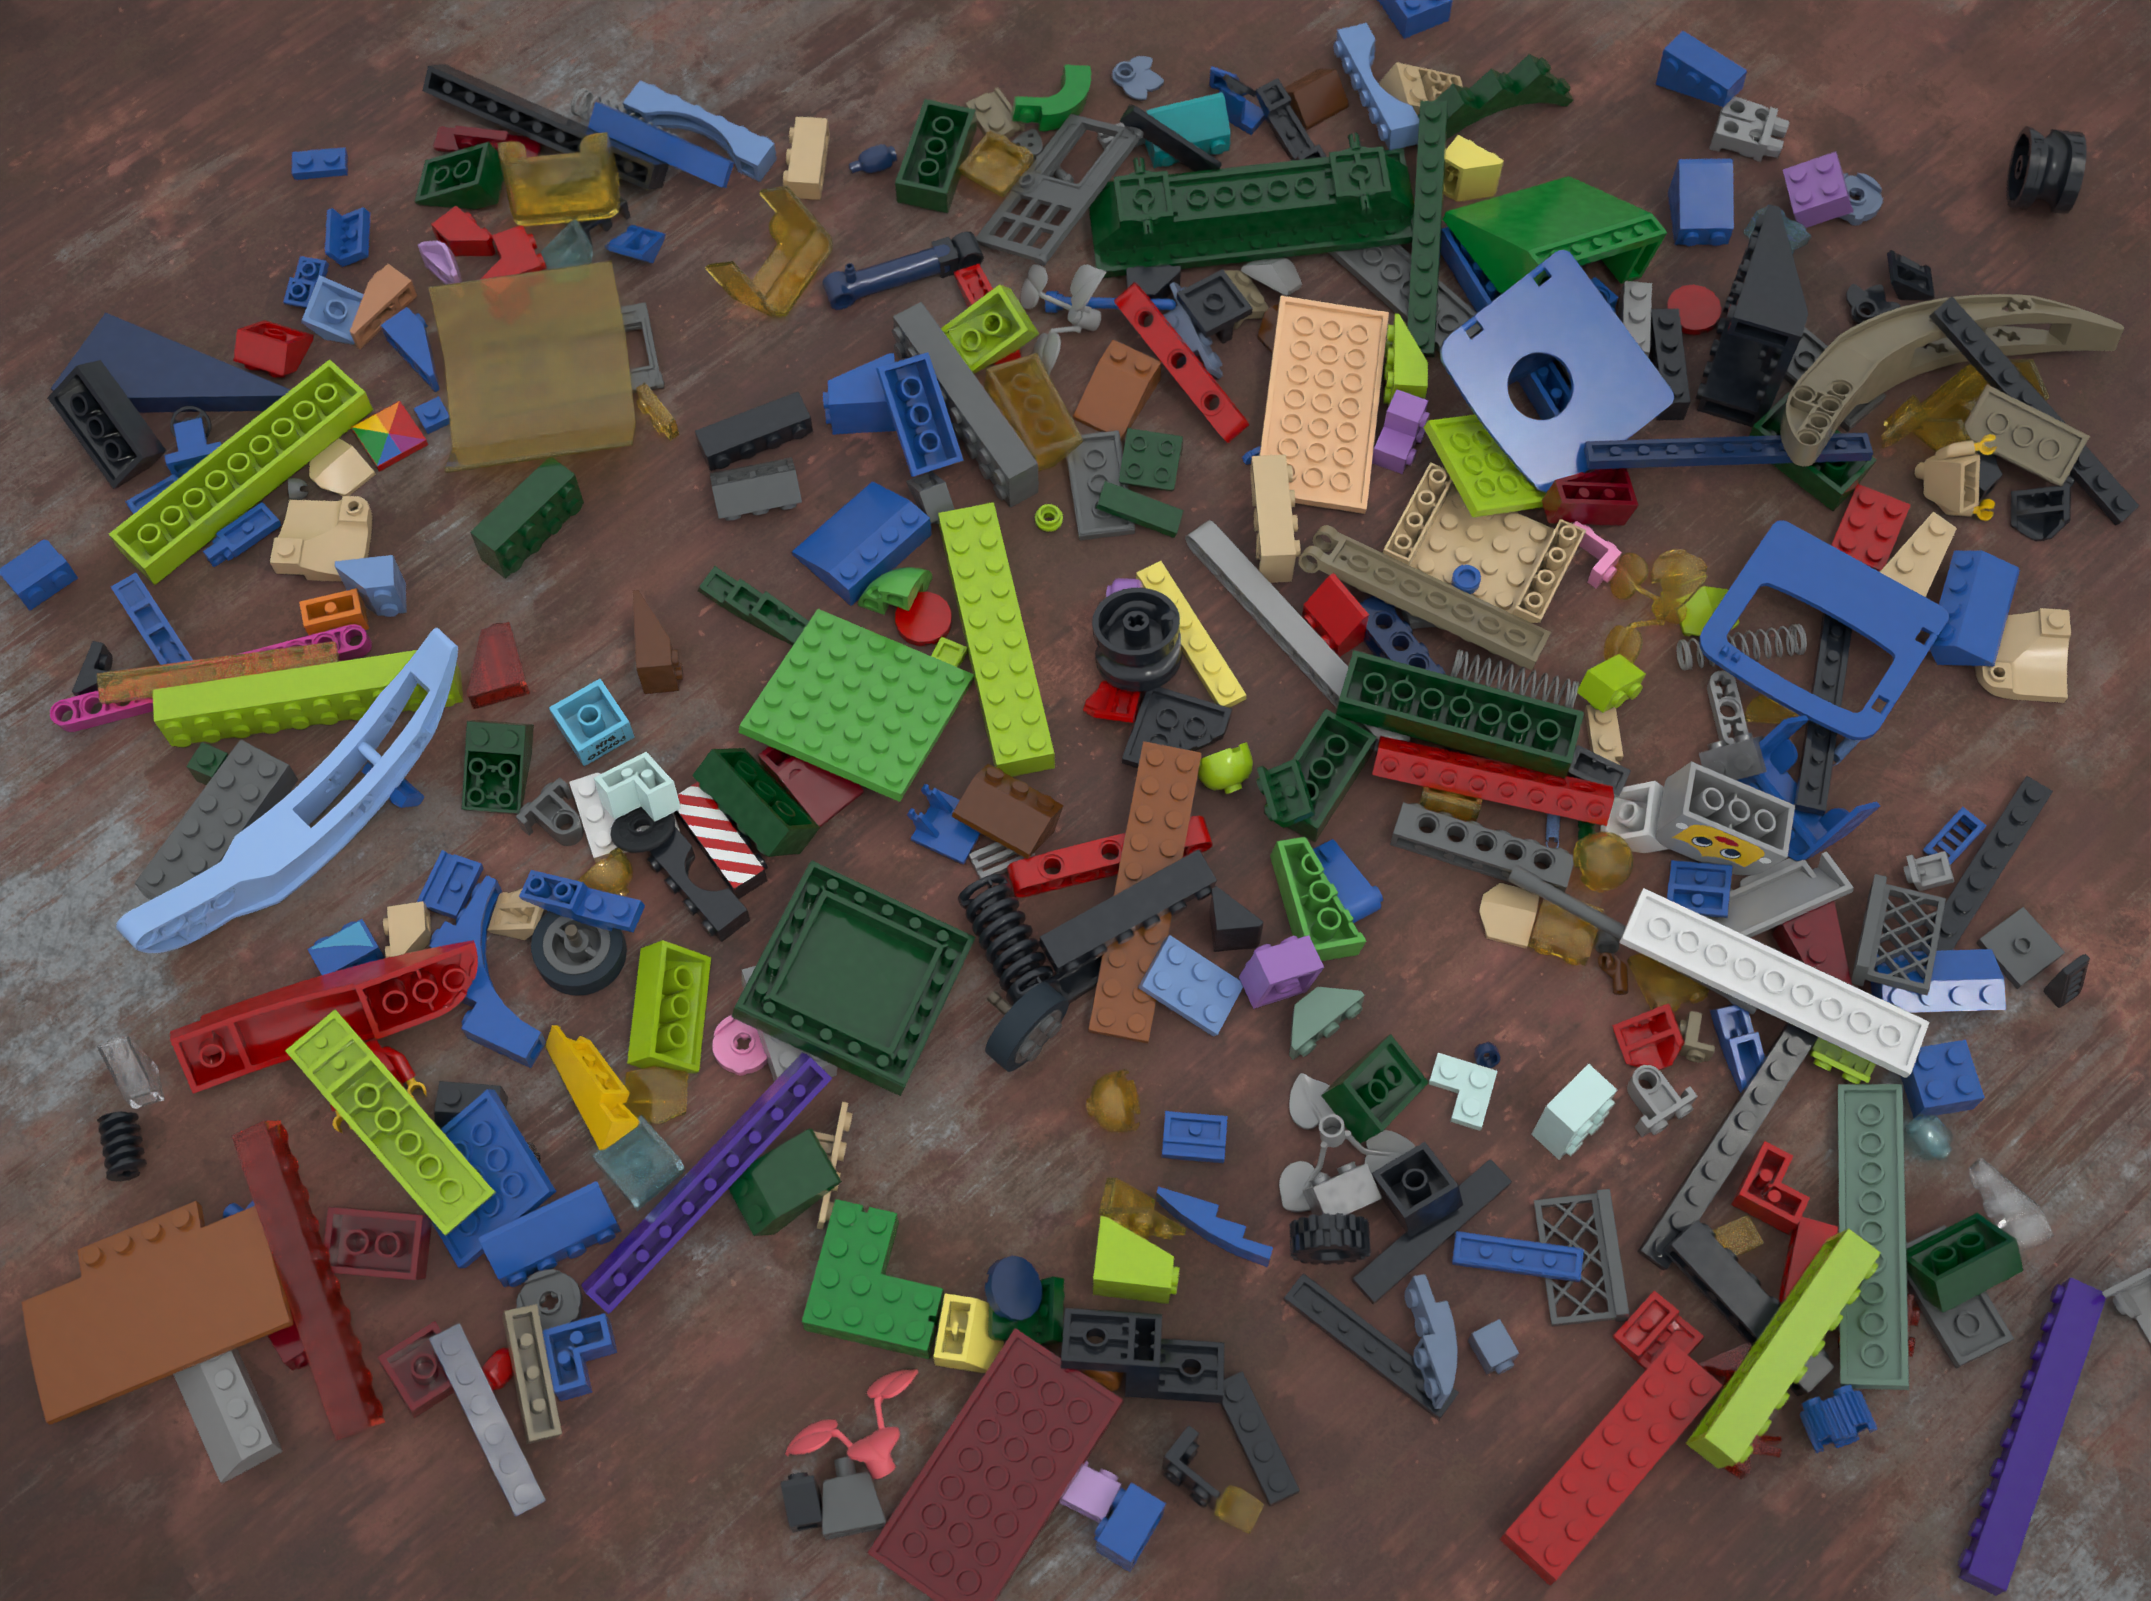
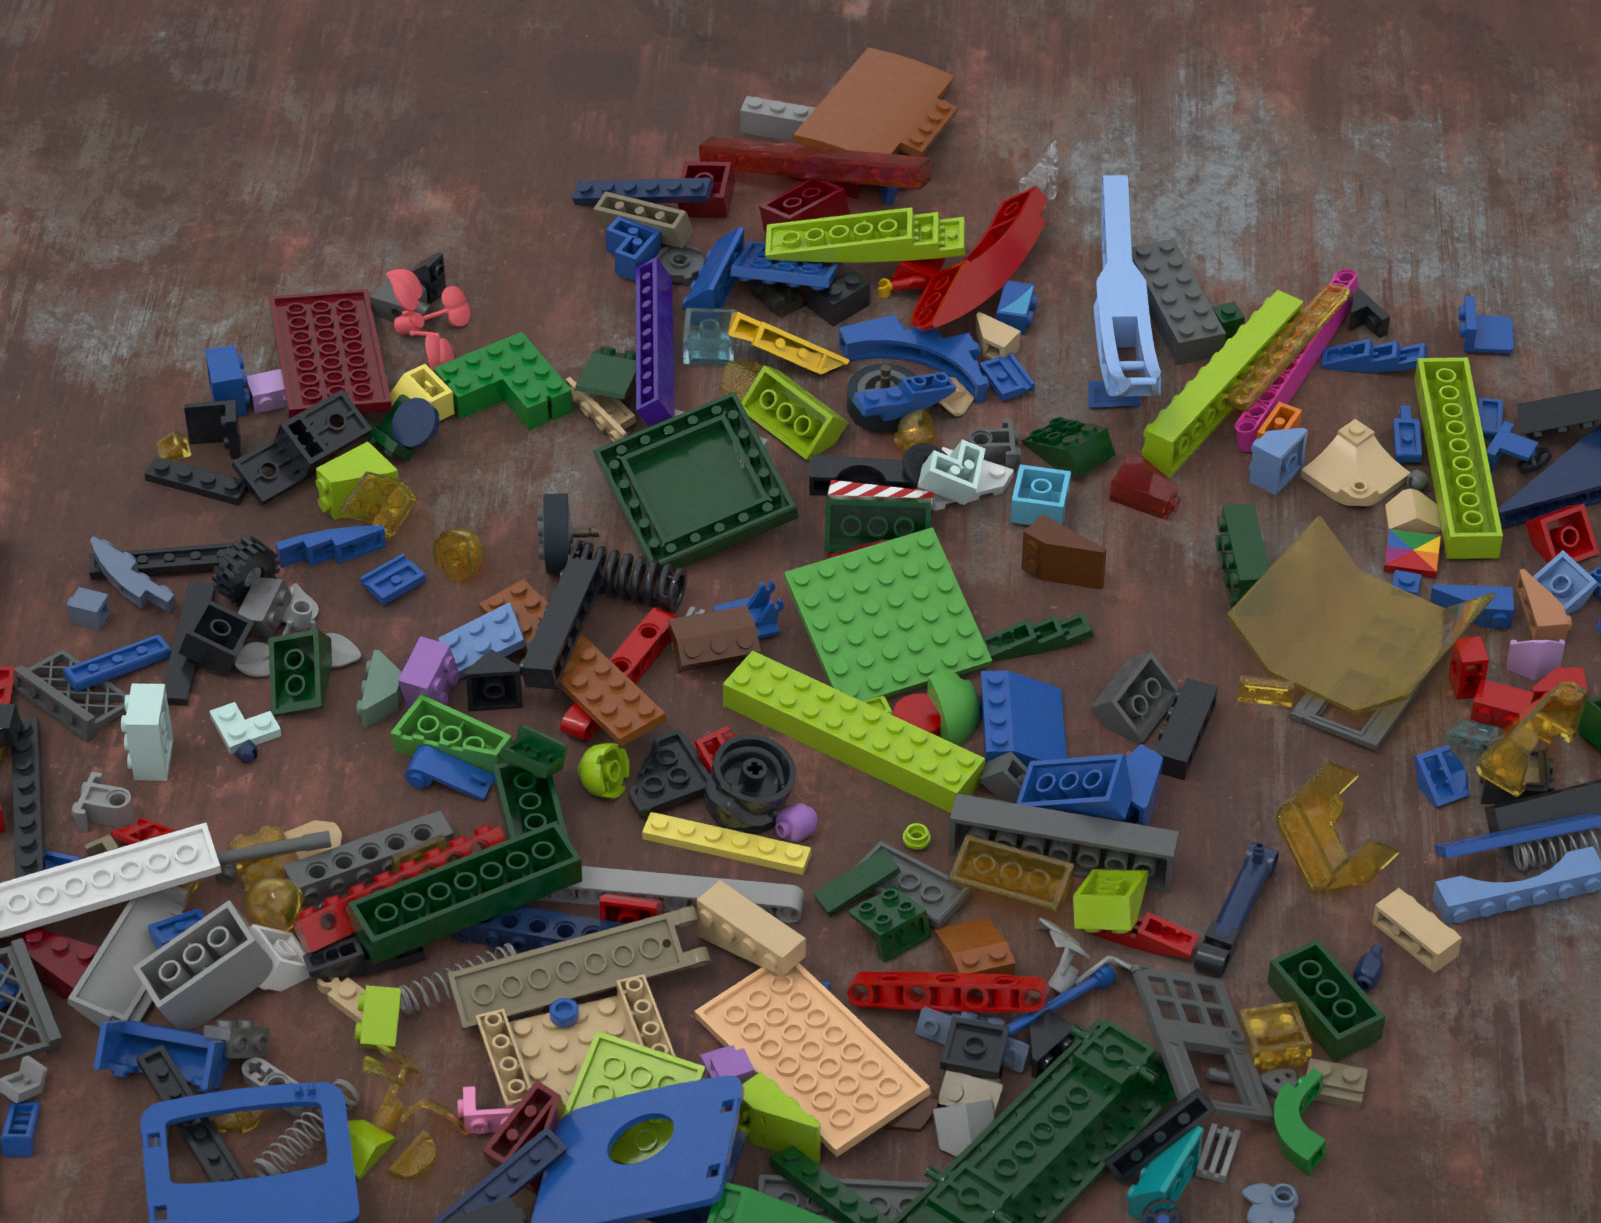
camera: 135 degrees right, 20 degrees down
black piece [97,1112,147,1181] -> none

